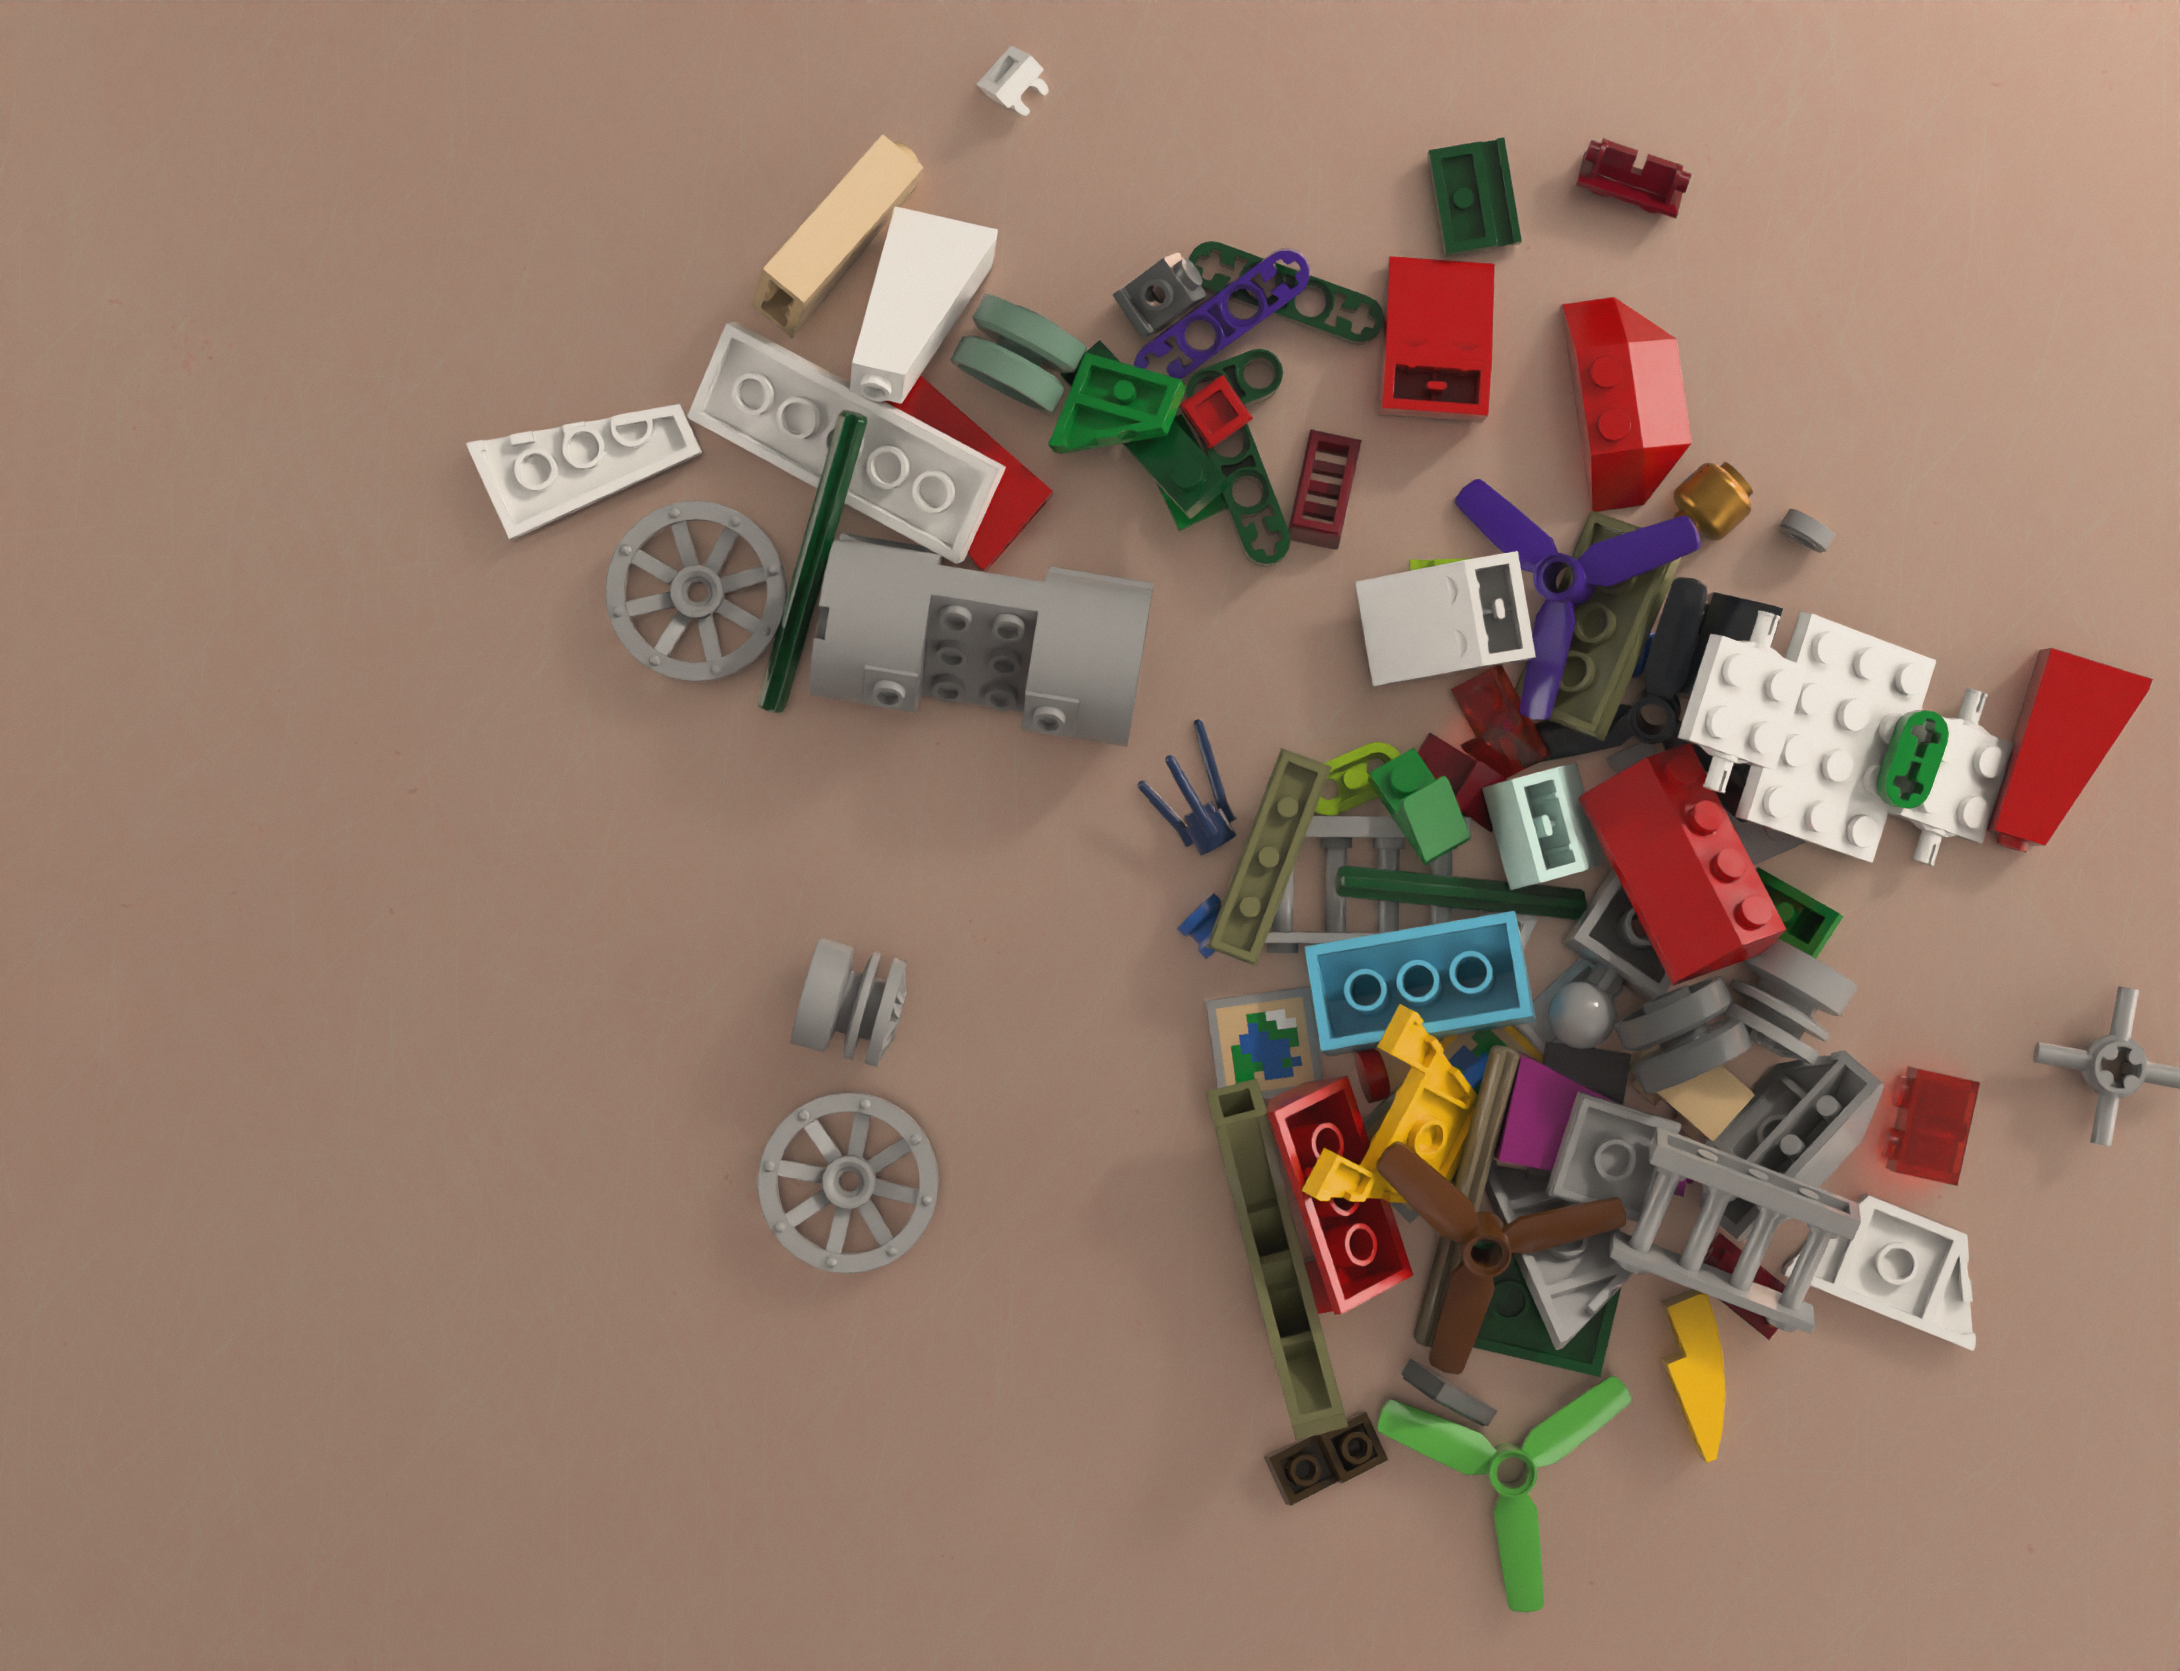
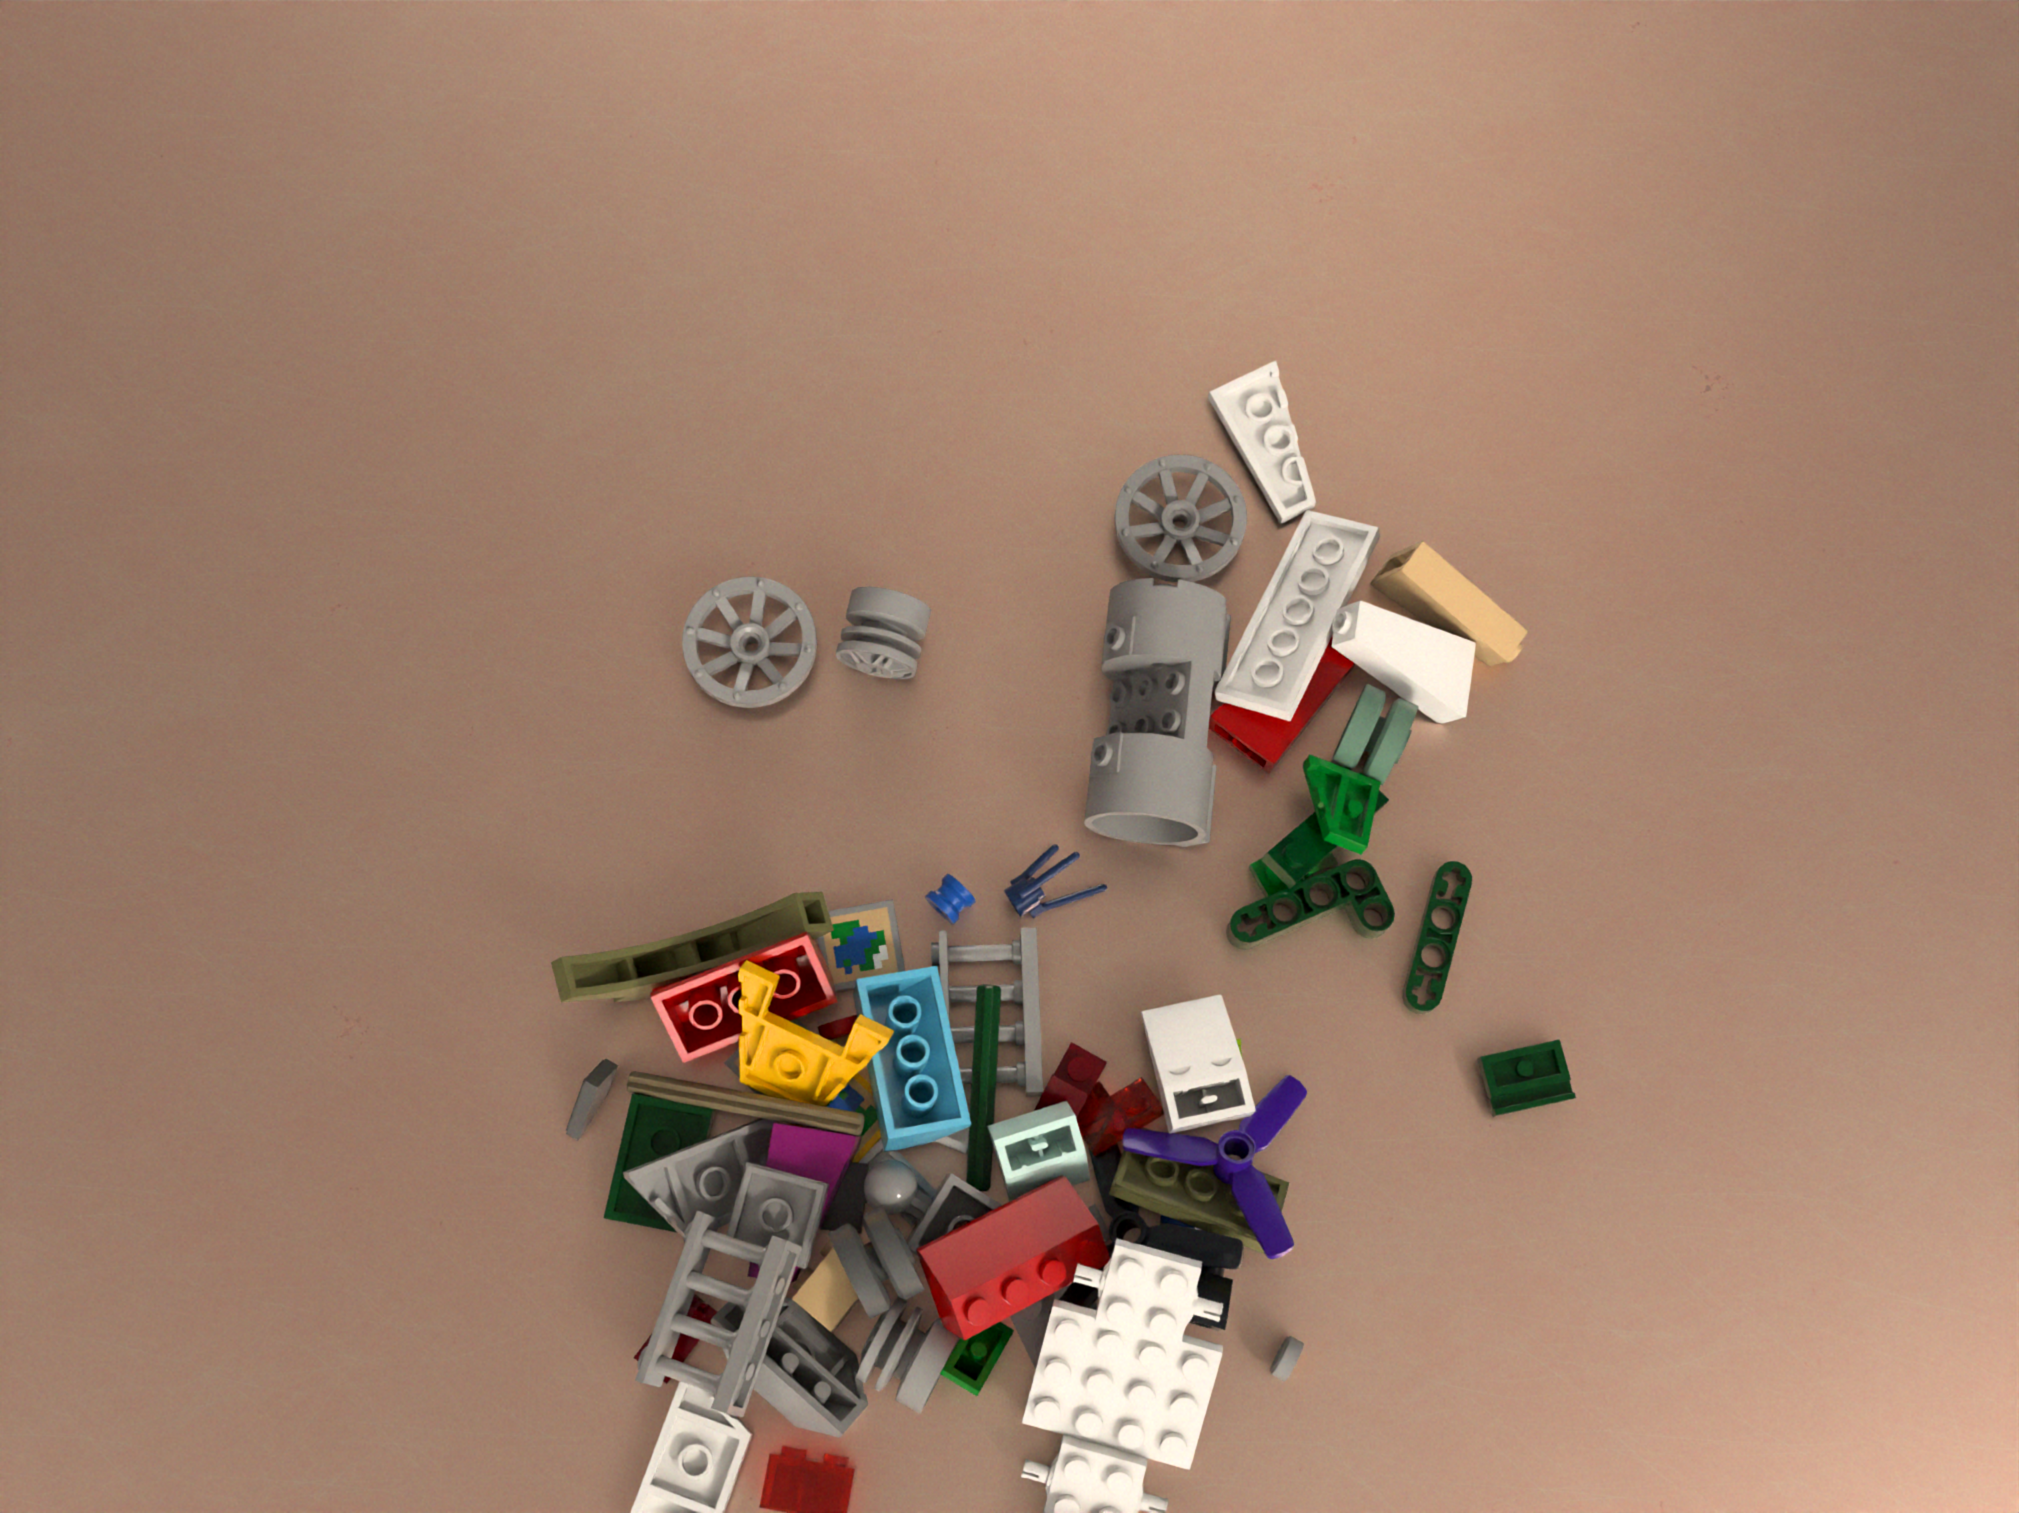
camera: 85 degrees right, 15 degrees down
dark green axle [757,410,868,713] -> none
white tile [976,46,1049,116] -> none
dark grey brick [1113,252,1208,338] -> none
dark purple beam [1134,248,1310,379] -> none
red tile [1179,375,1253,450] -> none
olive tile [1206,748,1331,966] -> none
dark brown slope [1264,1412,1388,1506] -> none
dark red slope [1288,429,1362,549] -> none
lime plate [1315,742,1400,816] -> none
green slope [1368,748,1470,865] -> none
reddish brown piece [1376,1141,1626,1375] -> none
bright green piece [1377,1376,1632,1613] -> none
red slope [1378,256,1495,422] -> none
red wedge [1561,297,1692,512] -> none
dark red hinge [1576,138,1692,219] -> none
yellow slope [1660,1289,1726,1463] -> none
pearl gold head [1673,462,1753,541] -> none
green beam [1876,710,1949,809] -> none

